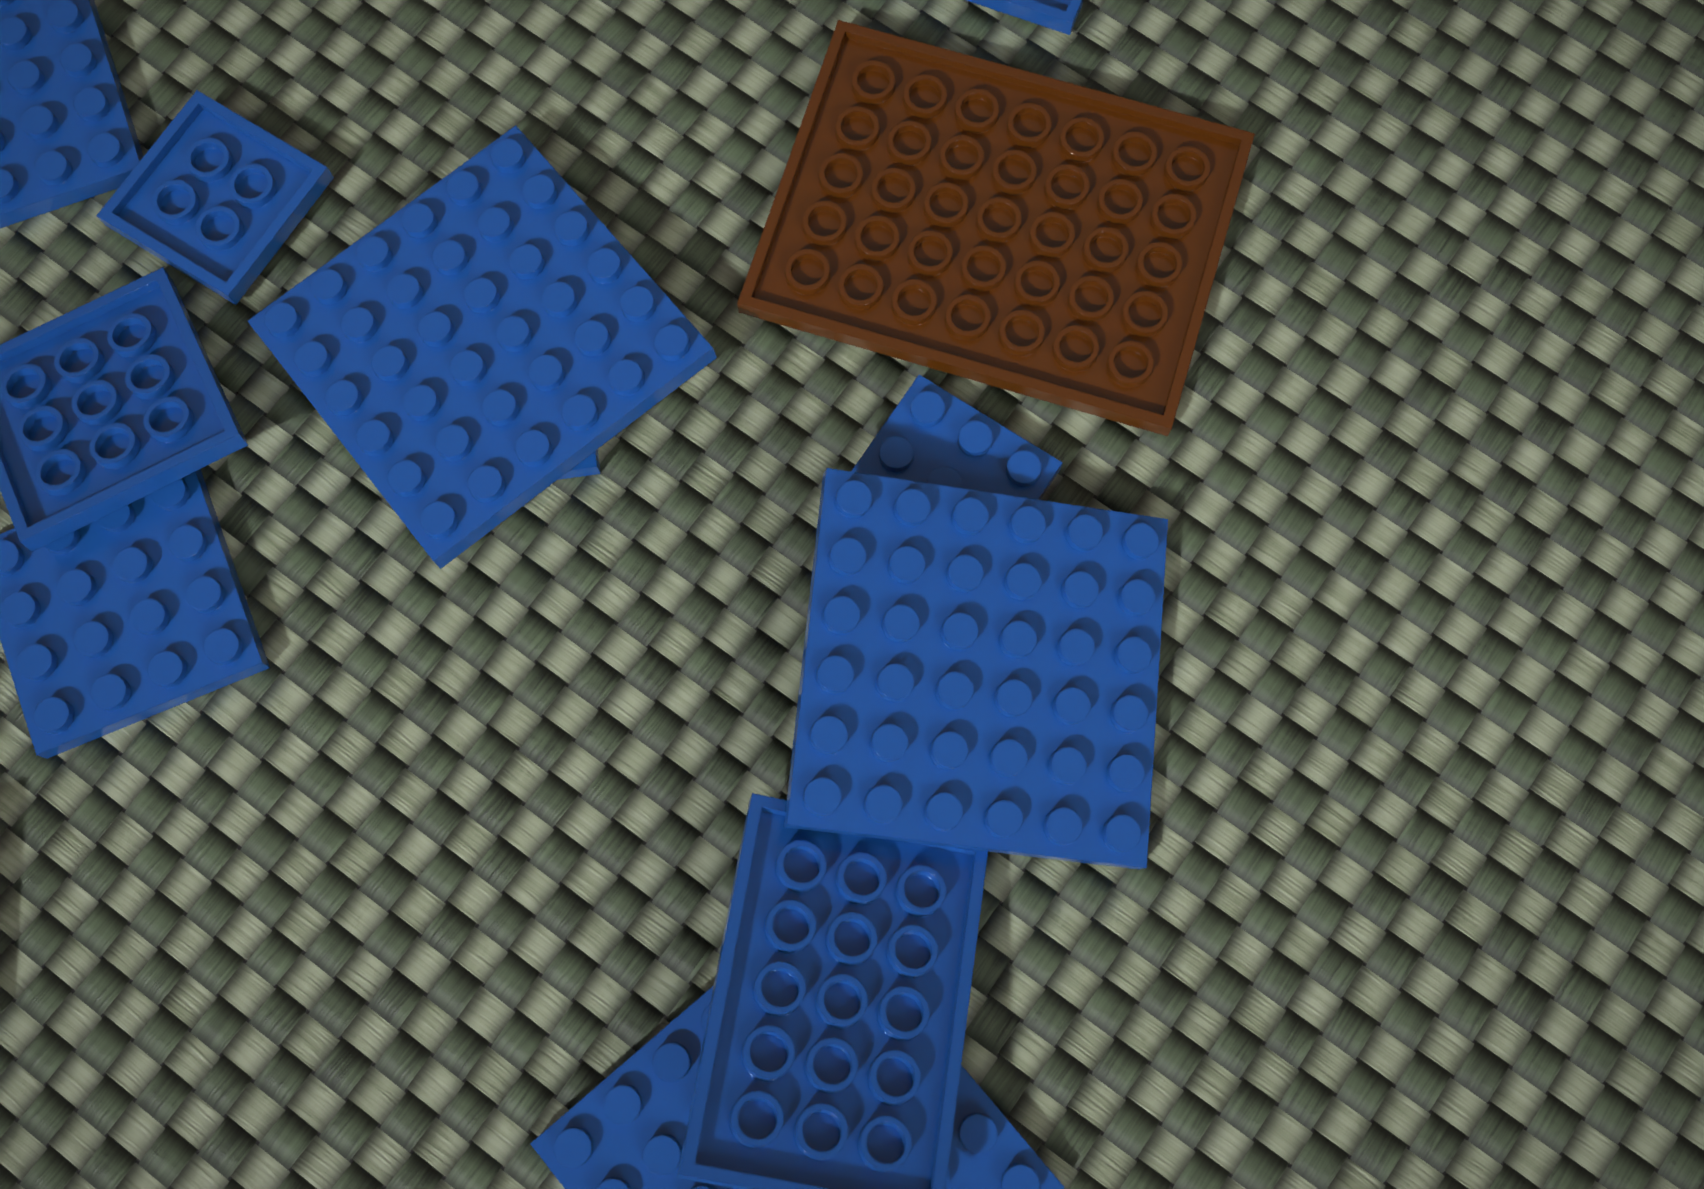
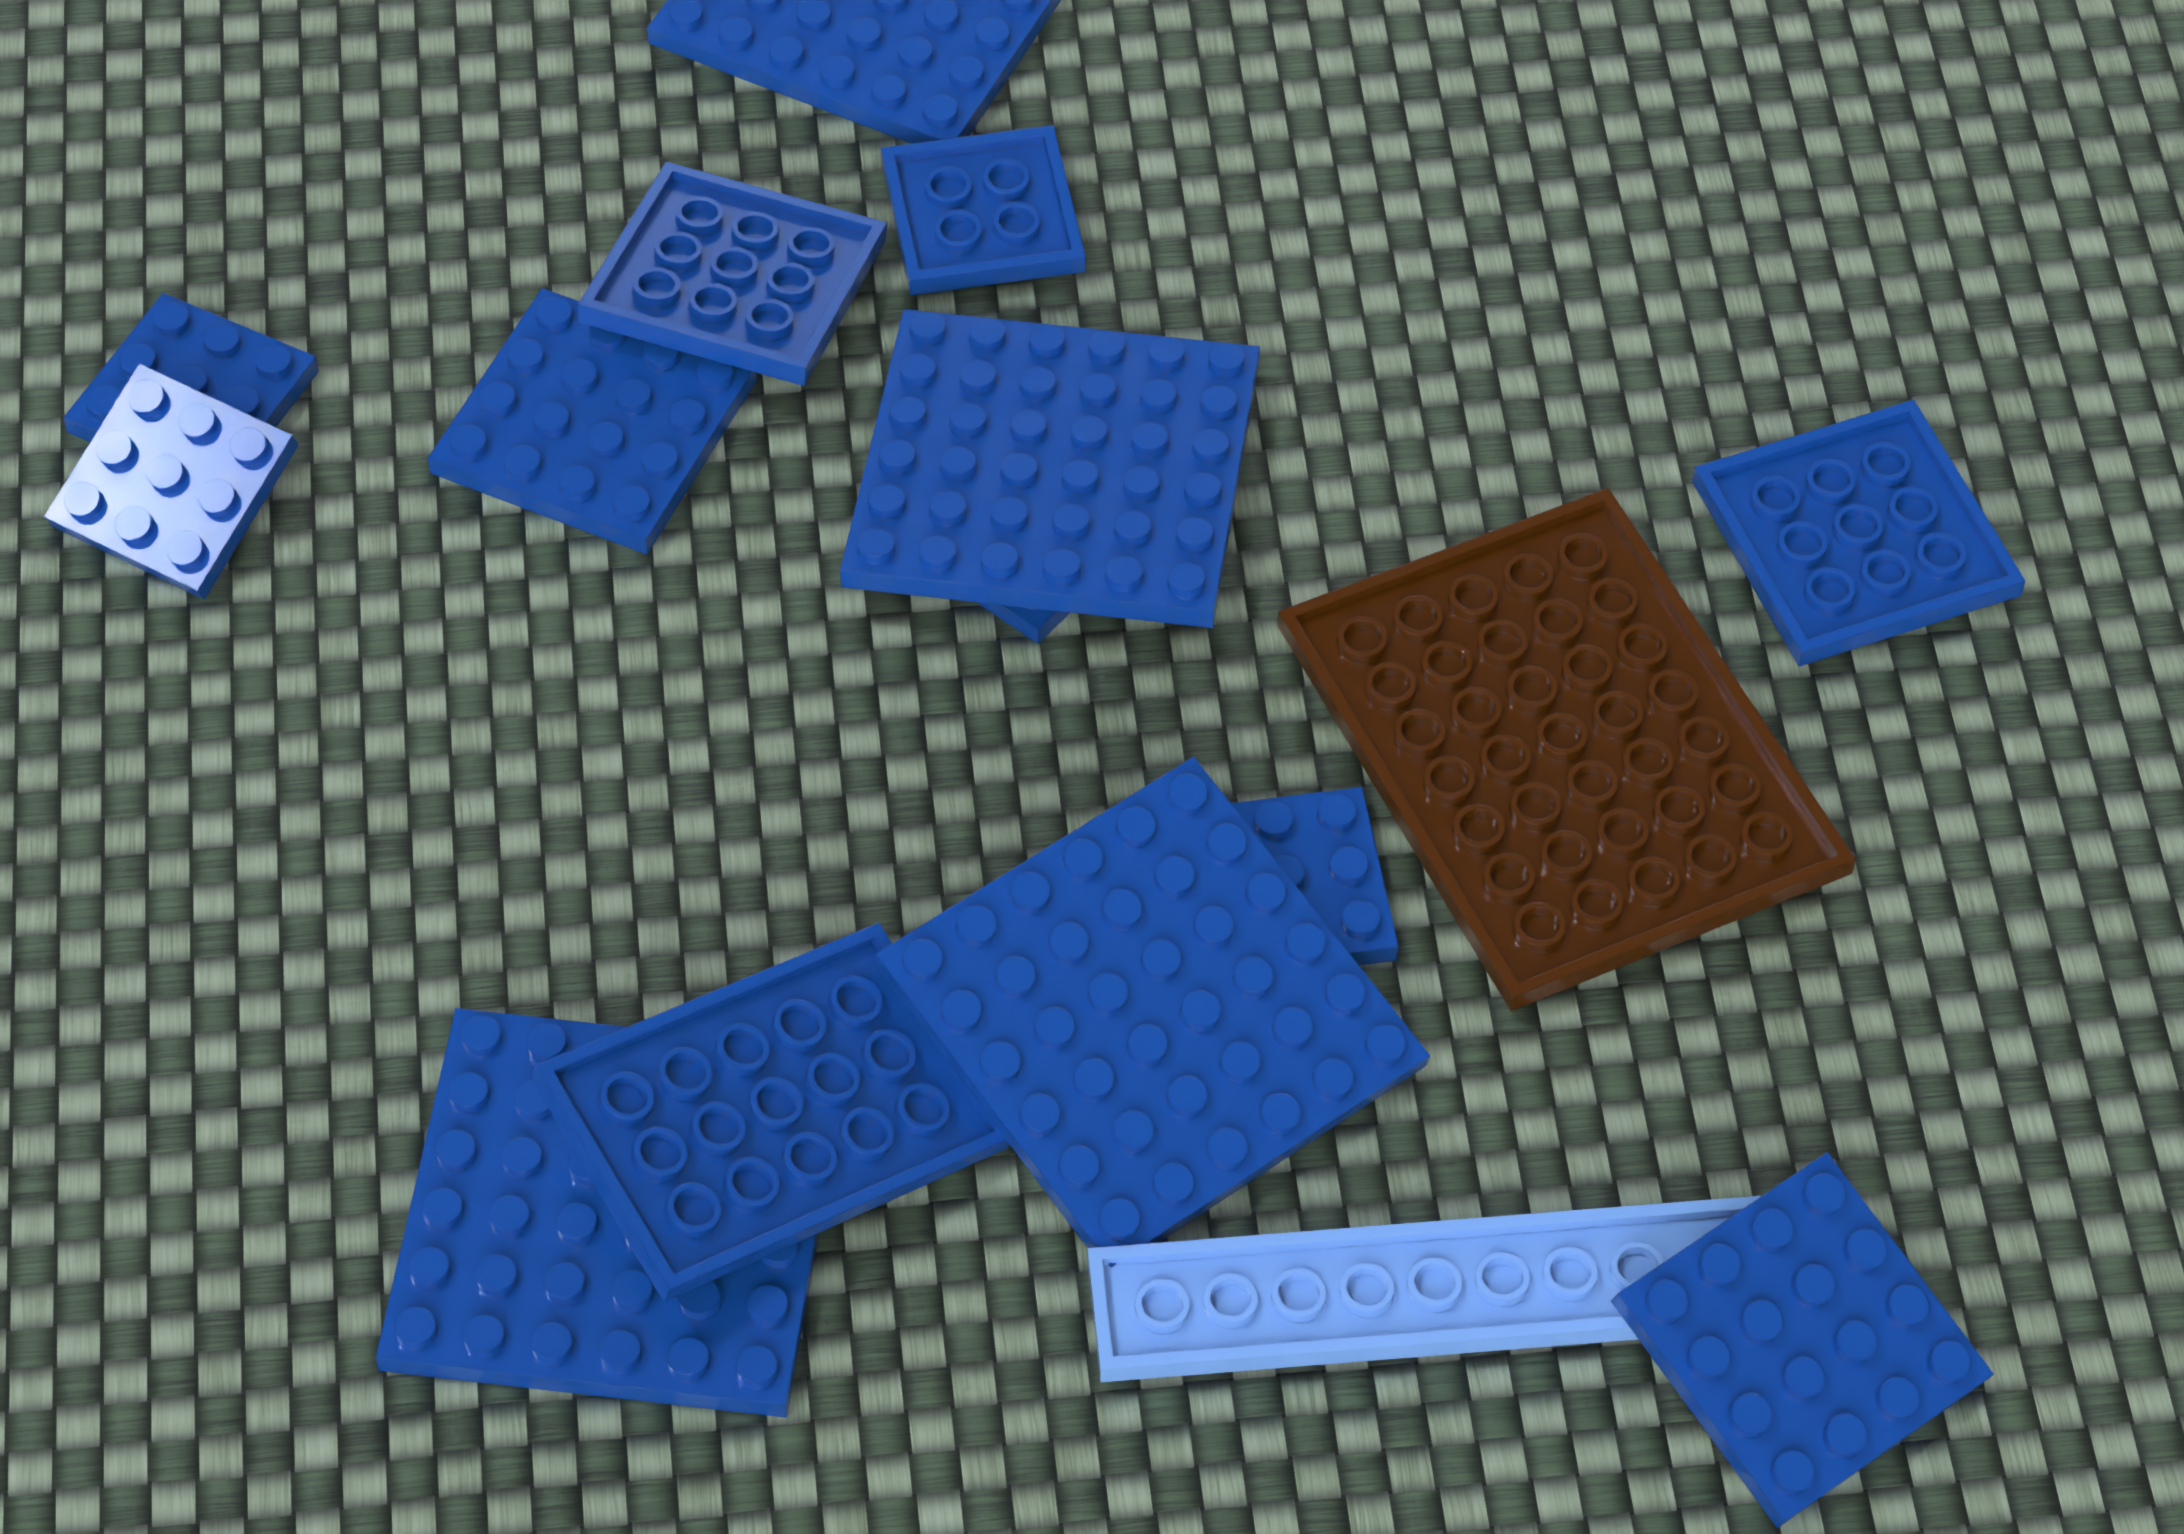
camera: 45 degrees right, 20 degrees down
none -> light blue plate [1087,1196,1761,1382]
none -> blue plate [1611,1152,1994,1528]

